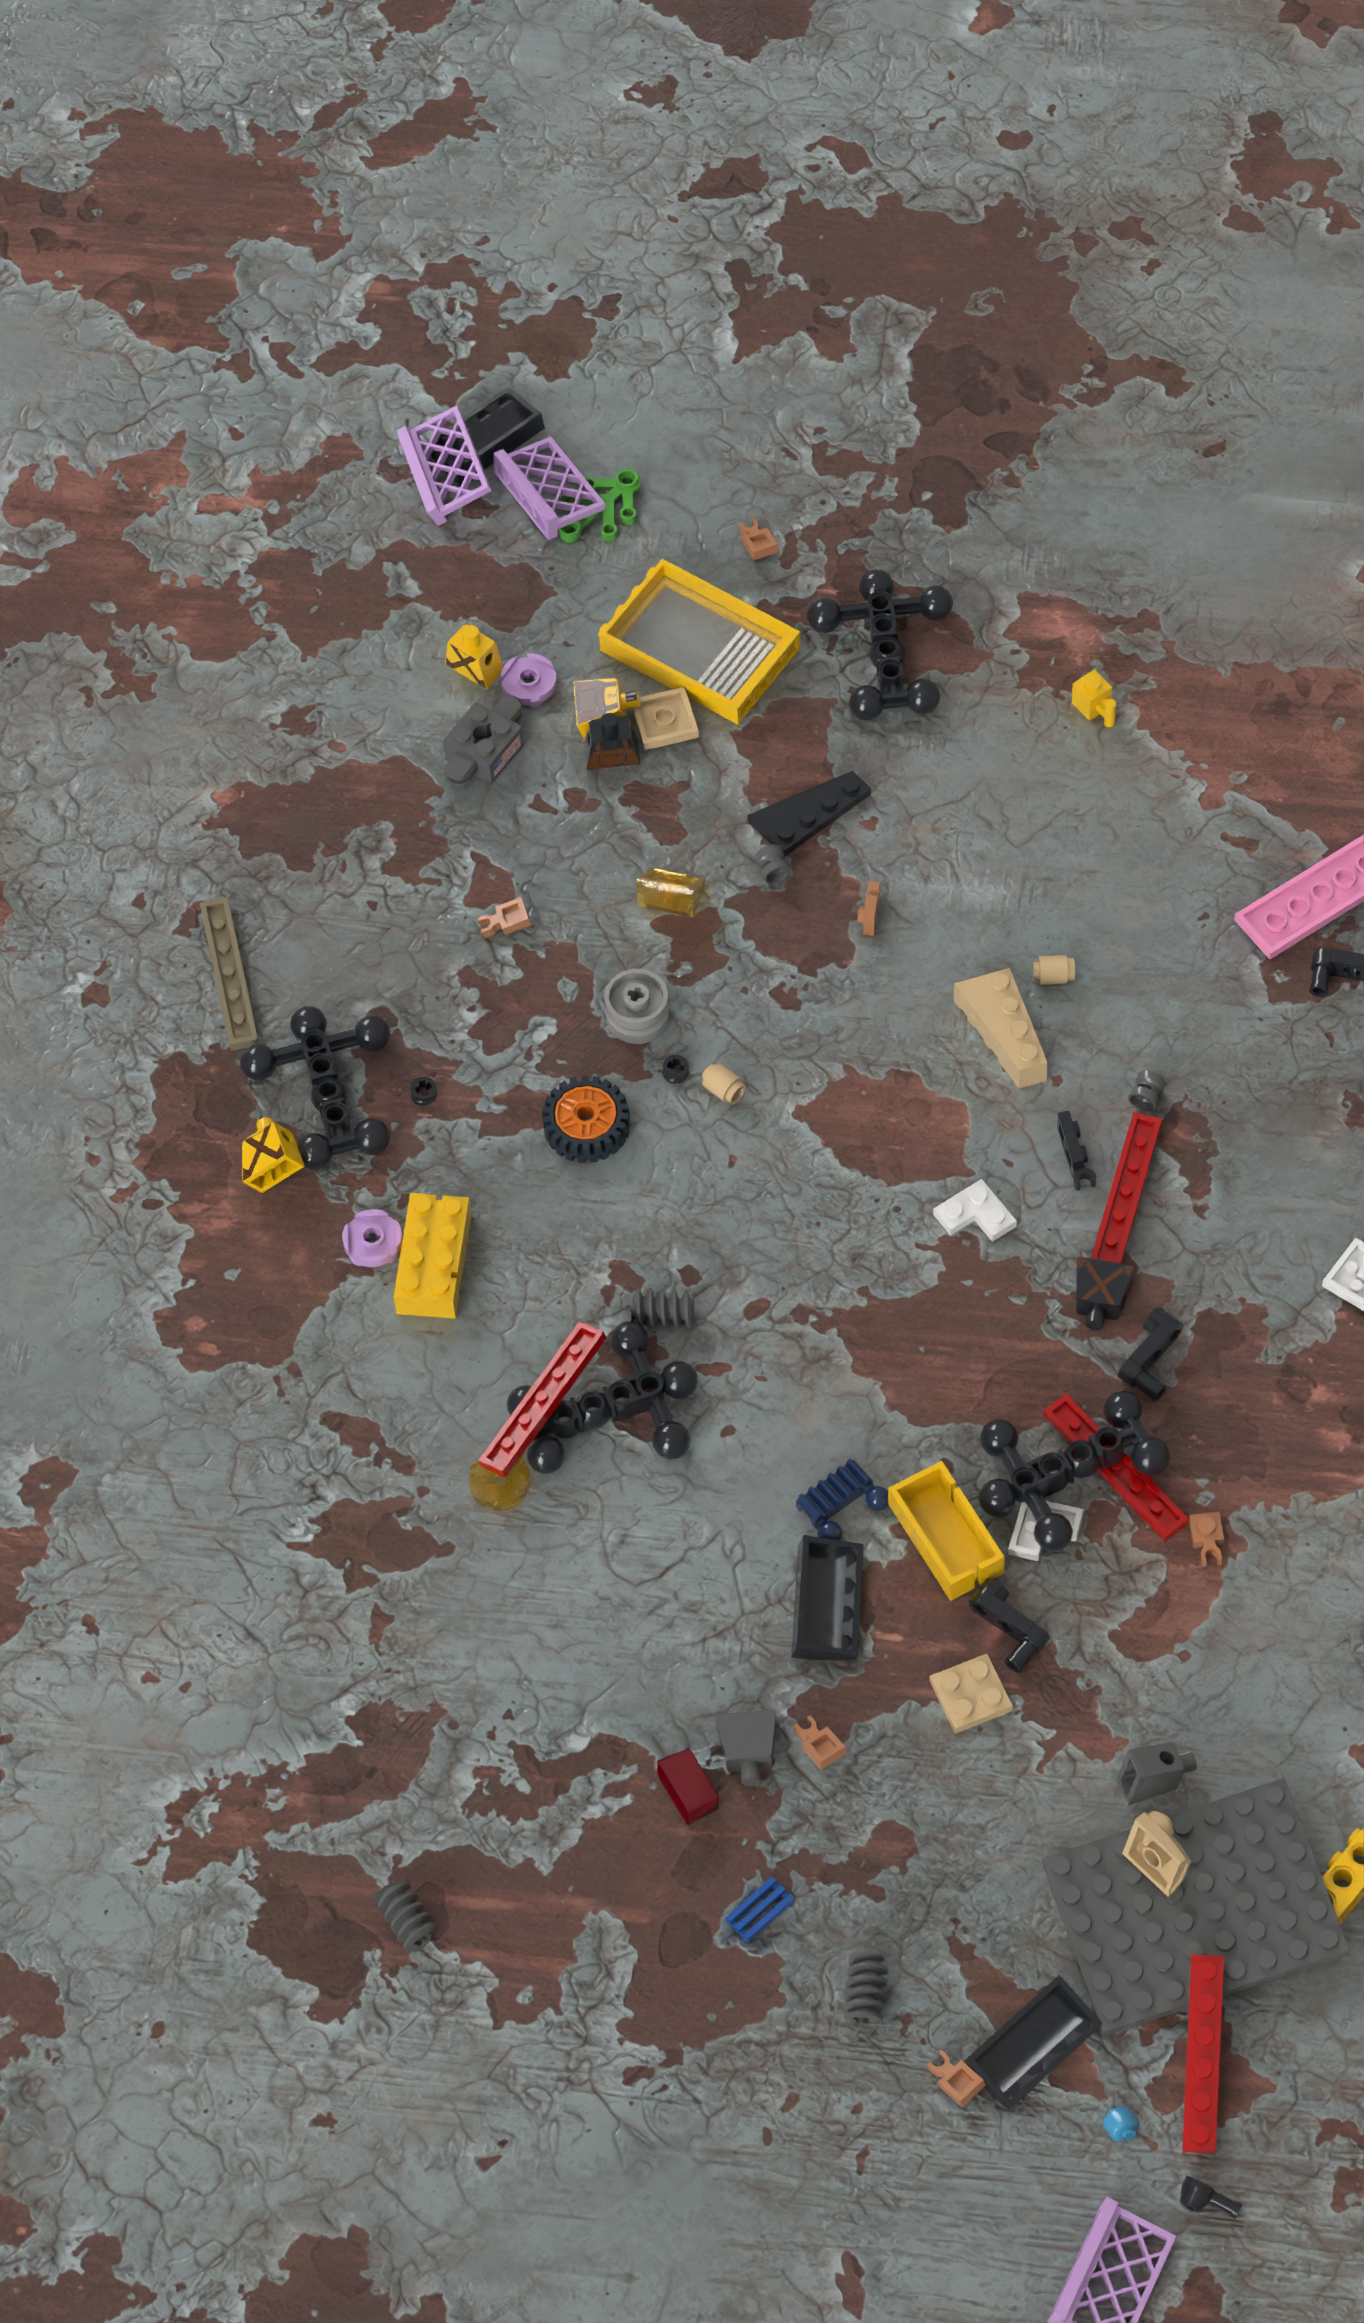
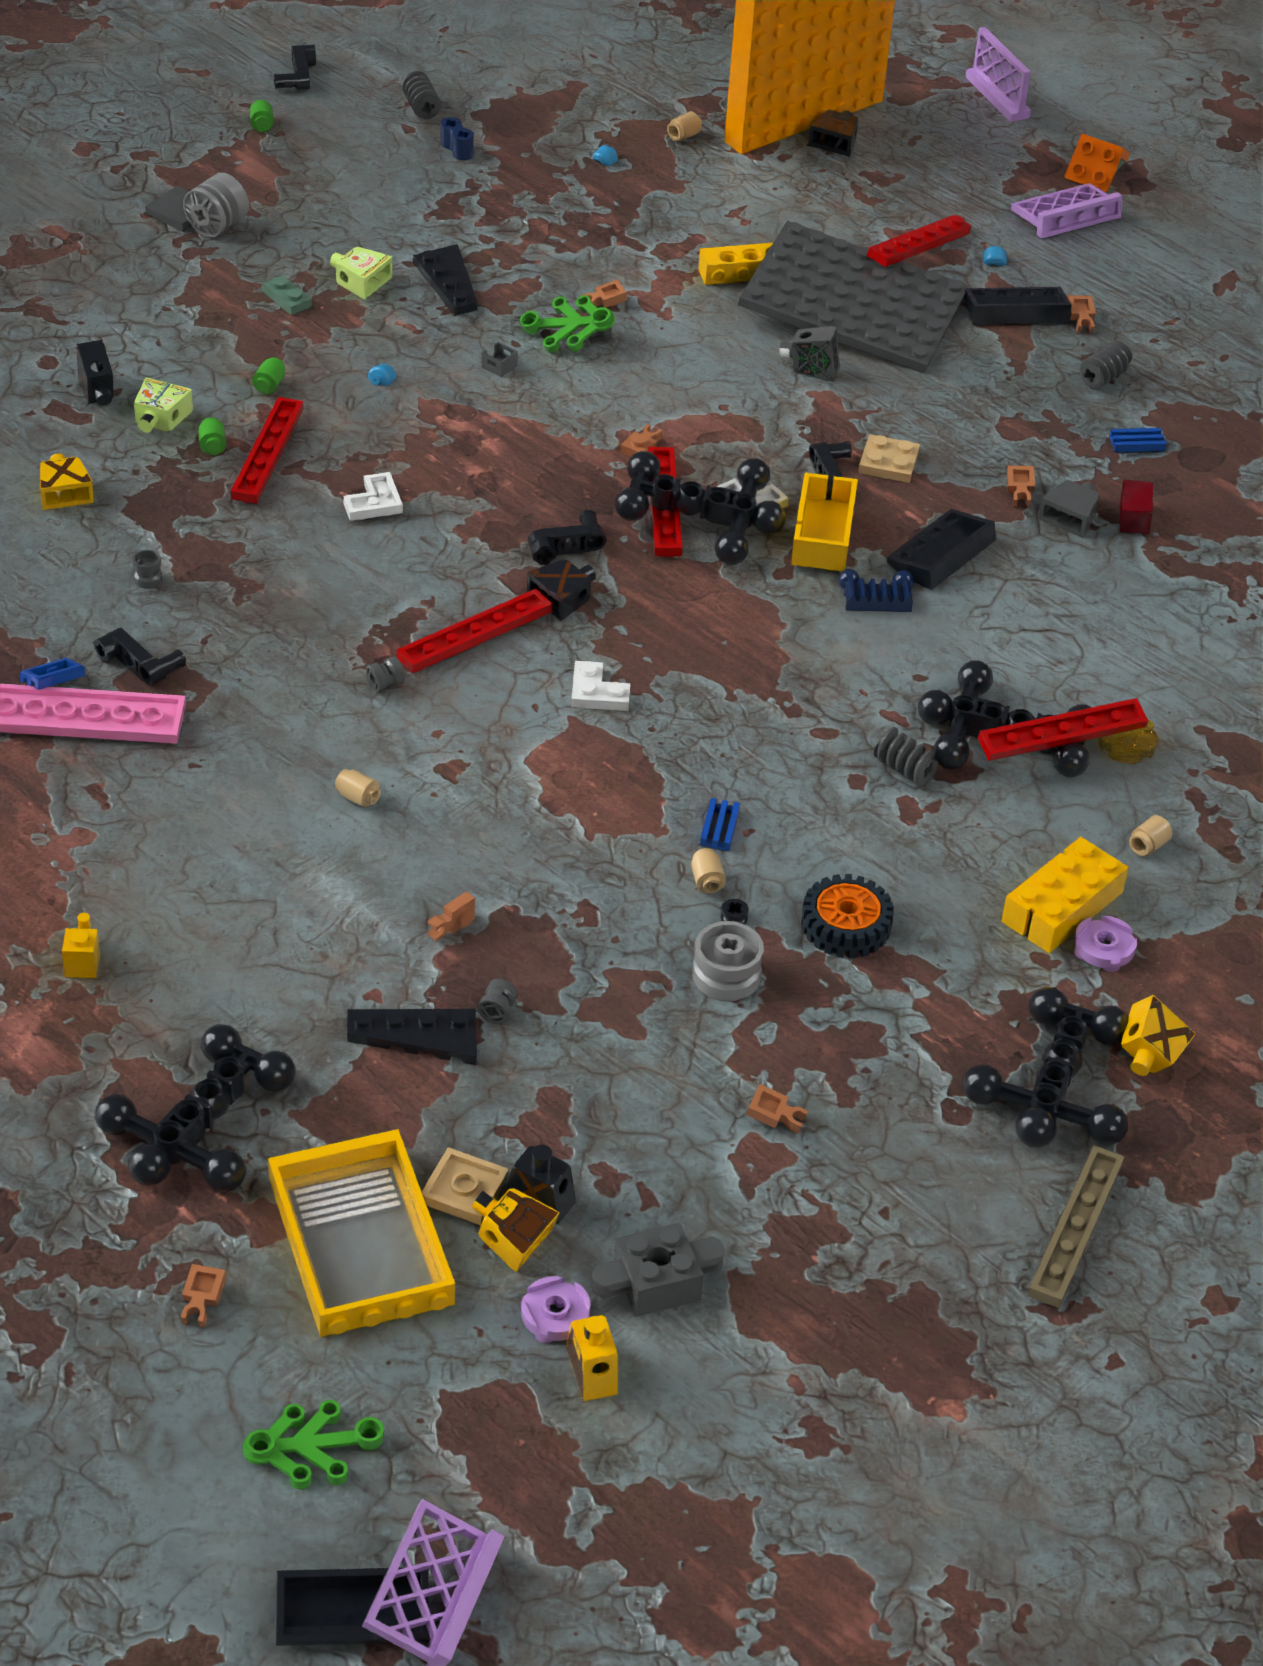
camera: 150 degrees left, 15 degrees down
black bush [411,1077,437,1106] -> none
lavender fence [493,436,605,540] -> none
clear yellow slope [637,868,705,918] -> none
tan wedge [954,968,1048,1089] -> none
black plate [1057,1111,1096,1191] -> none
tan slope [1122,1811,1191,1897] -> none
black bar [1180,2176,1242,2219] -> none
none -> blue tile [700,798,740,851]
none -> tan brick [1129,815,1173,856]

